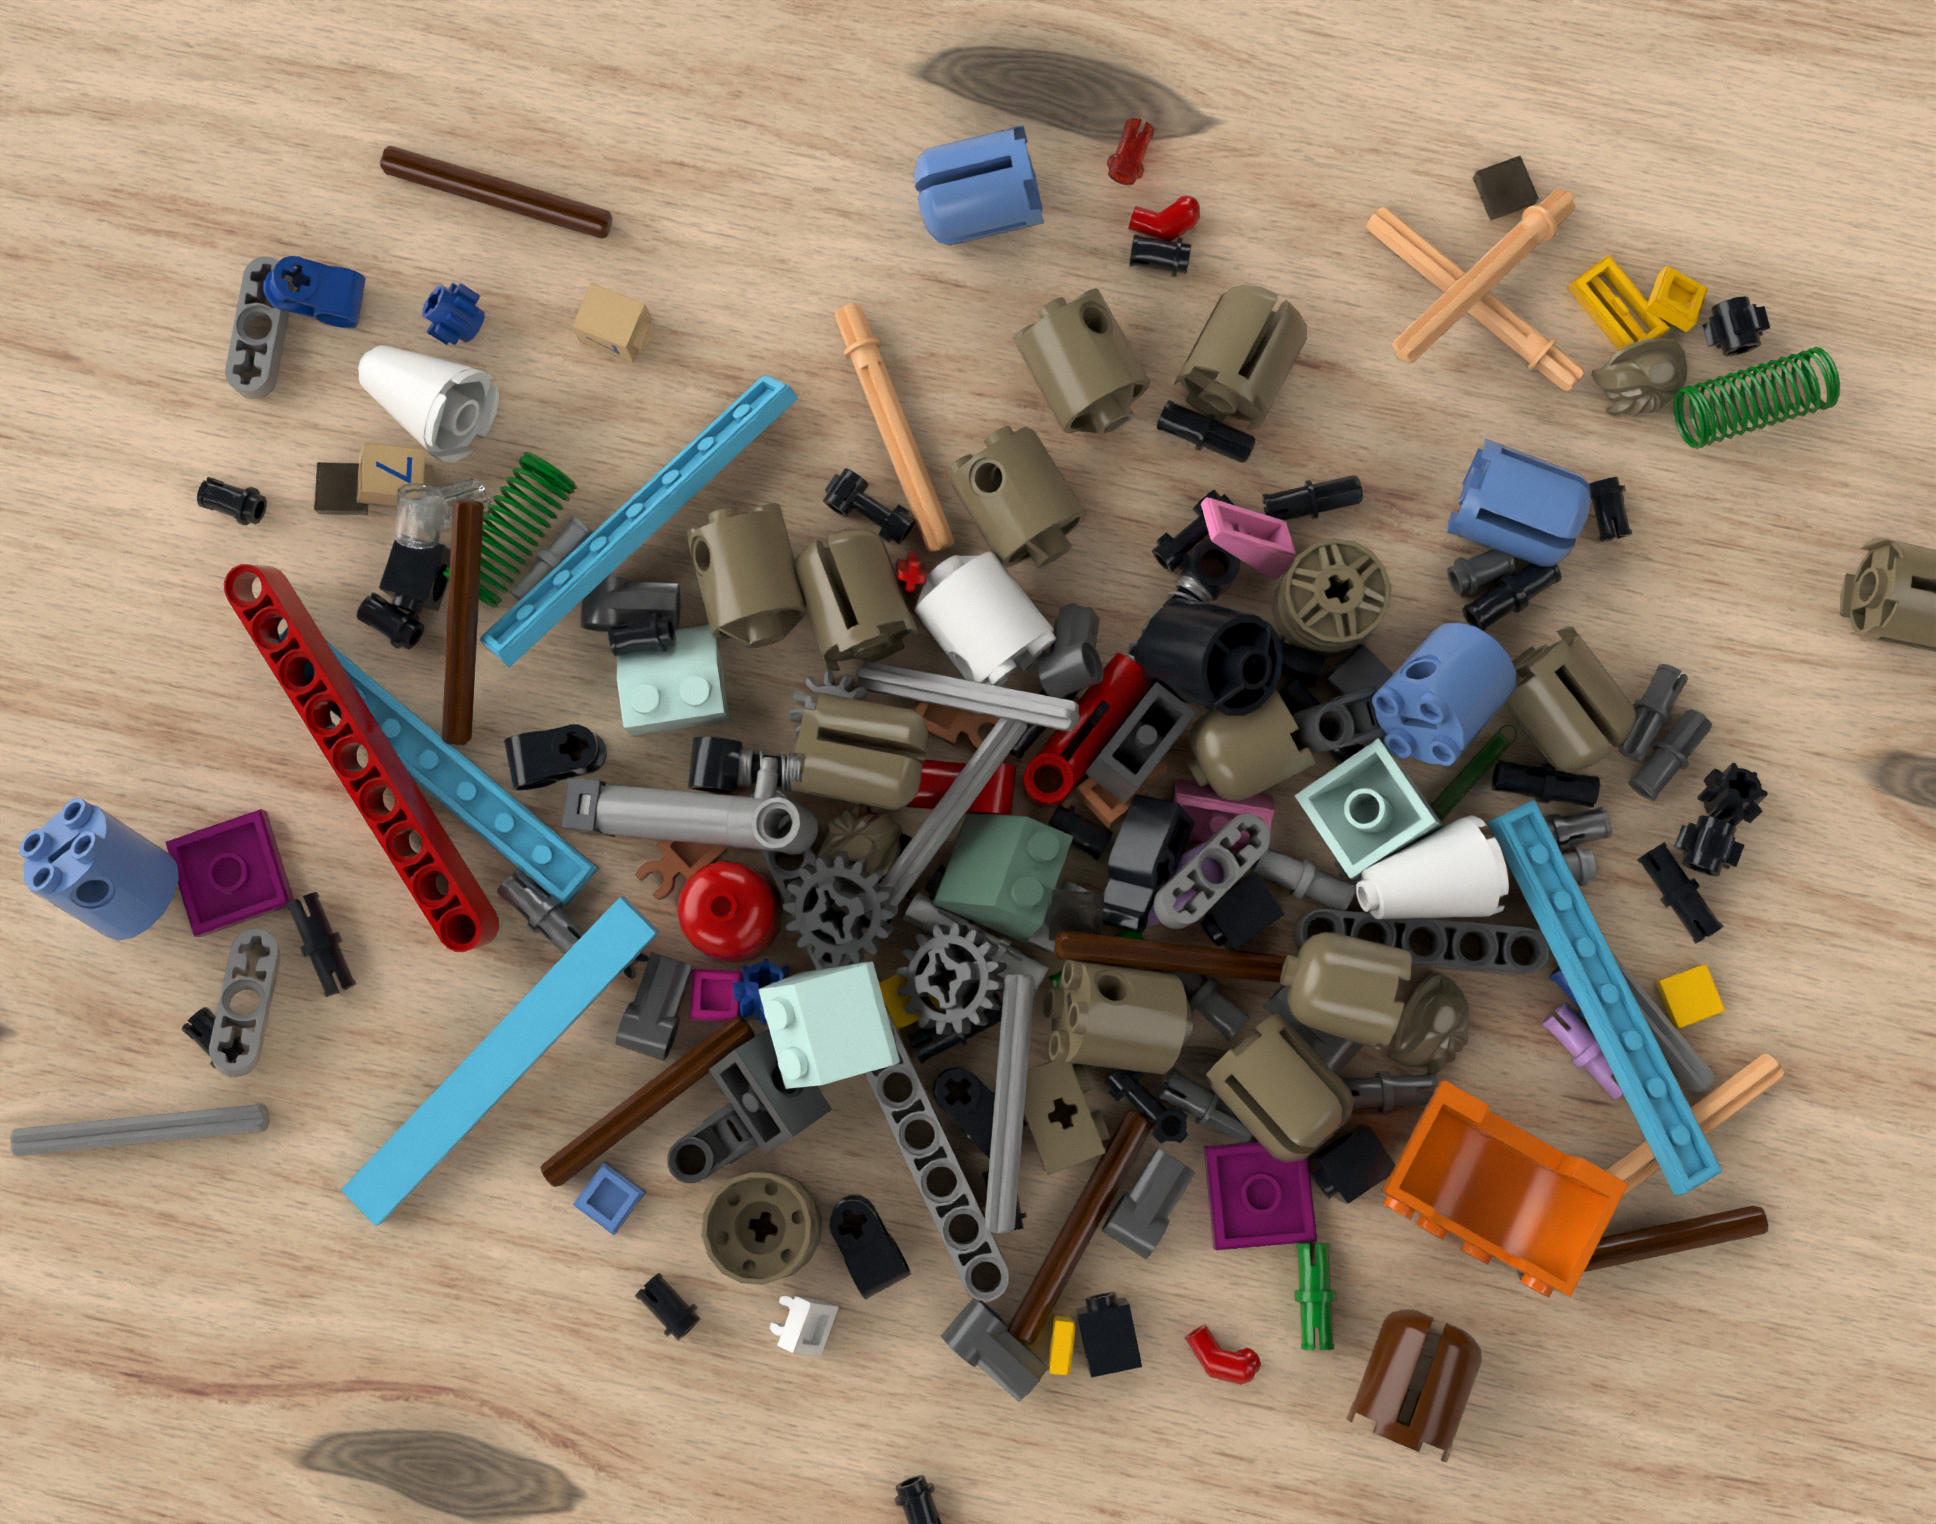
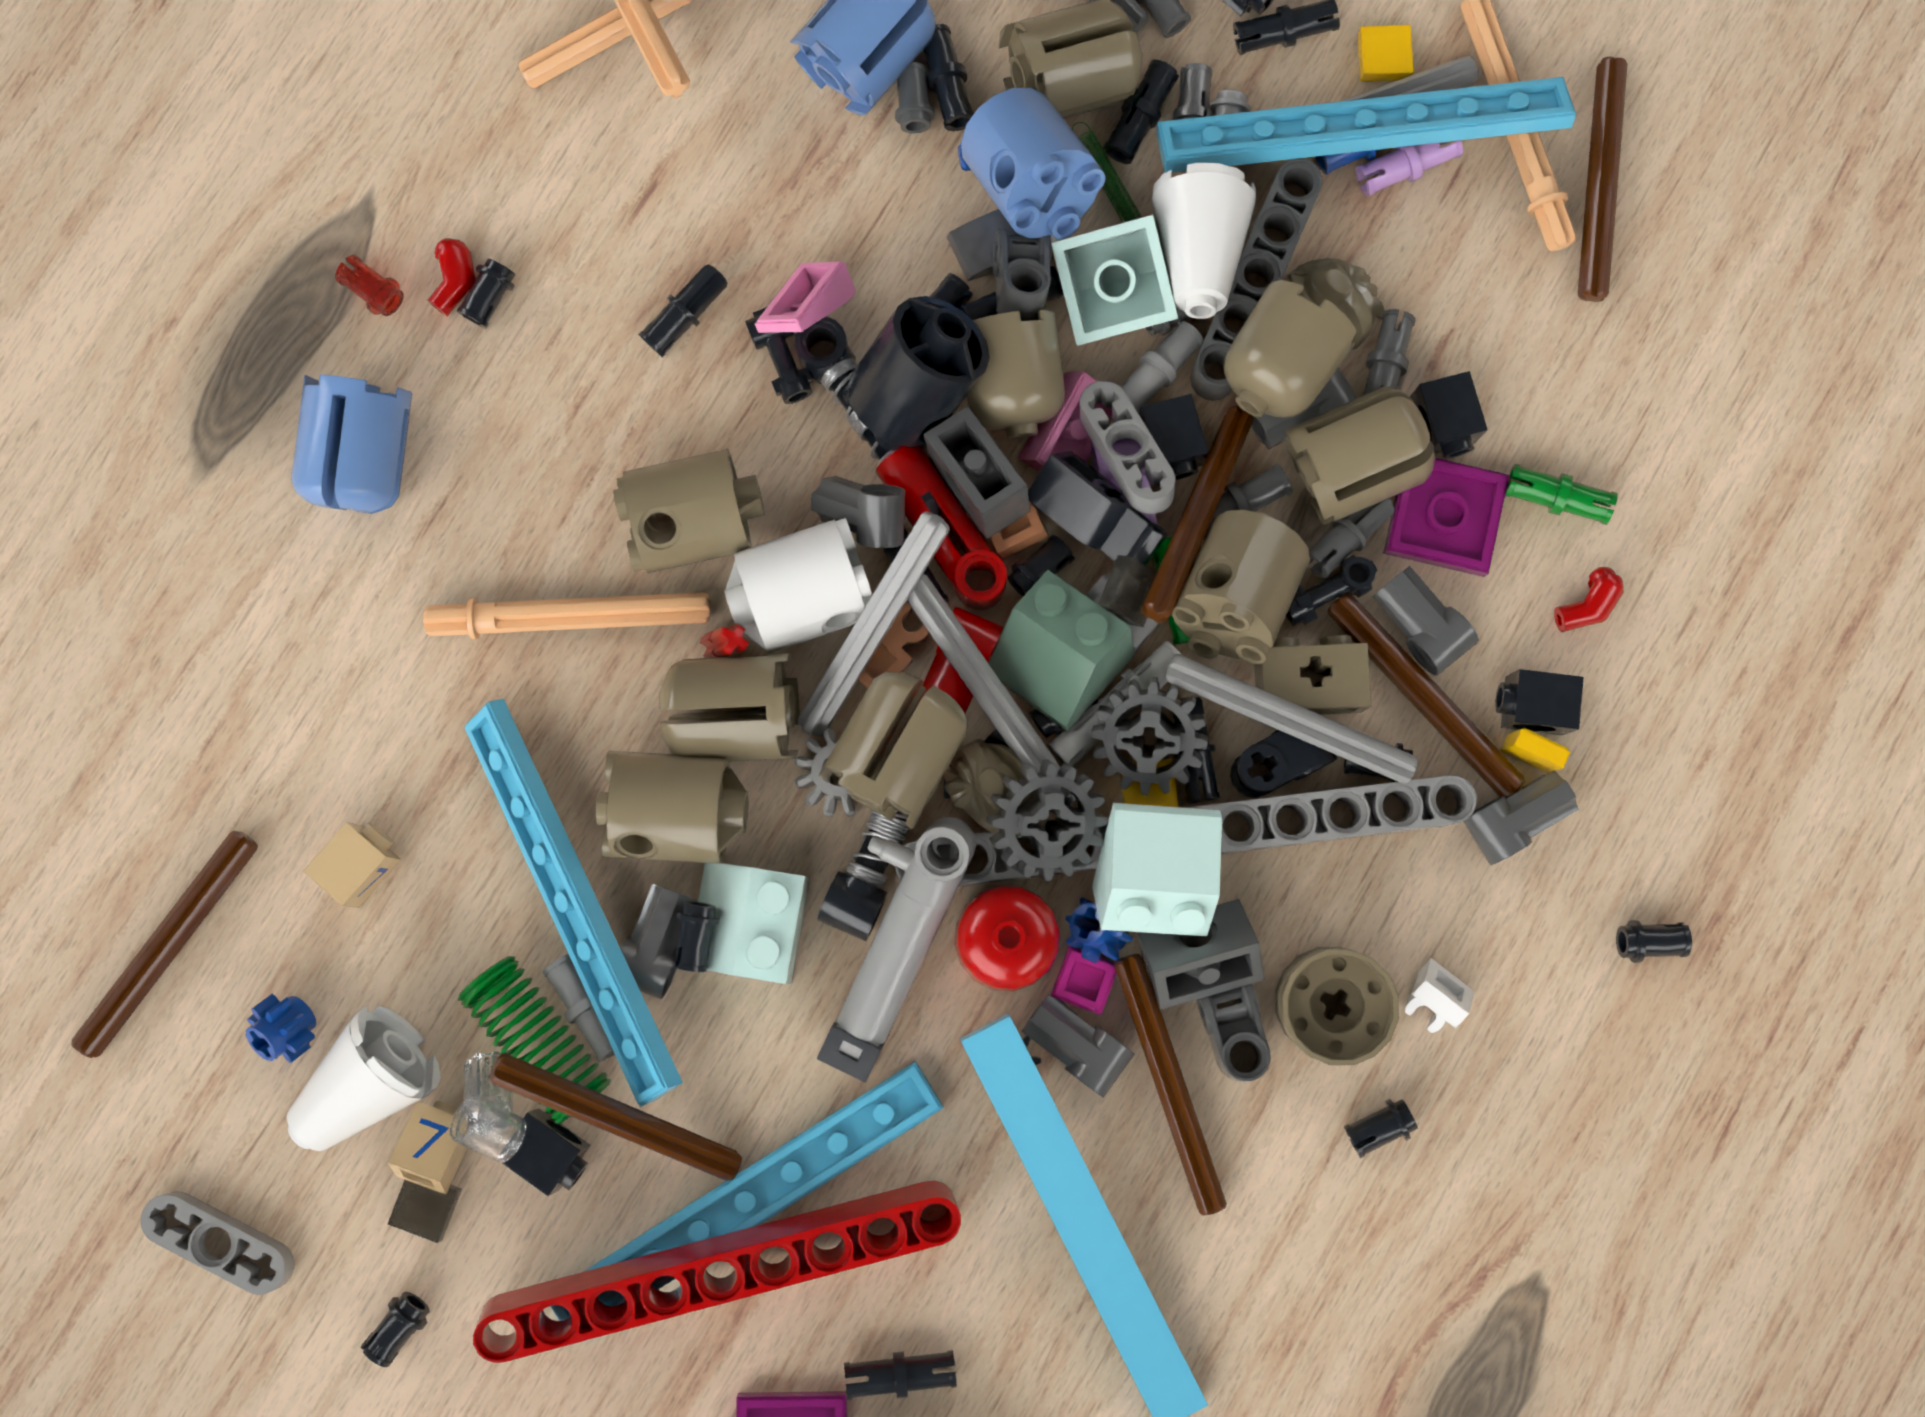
camera: 70 degrees left, 0 degrees up
blue piece [263,256,366,328] -> none
black pin [357,592,424,649] -> none
flat silver pin [497,869,586,955] -> none
black piece [504,724,607,791] -> none
medium blue tile [573,1162,647,1235] -> none
nougat plate [635,840,728,900] -> none
black bar [823,468,915,545] -> none
black piece [829,1194,911,1300] -> none
dark tan cylinder [1013,288,1150,435] -> none
dark tan cylinder [1174,285,1307,430] -> none
black axle [1262,475,1363,521] -> none
dark tan wheel [1273,538,1391,658] -> none
reddish brown cylinder [1347,1309,1482,1463] -> none
orange cylinder [1382,1080,1629,1298] -> none

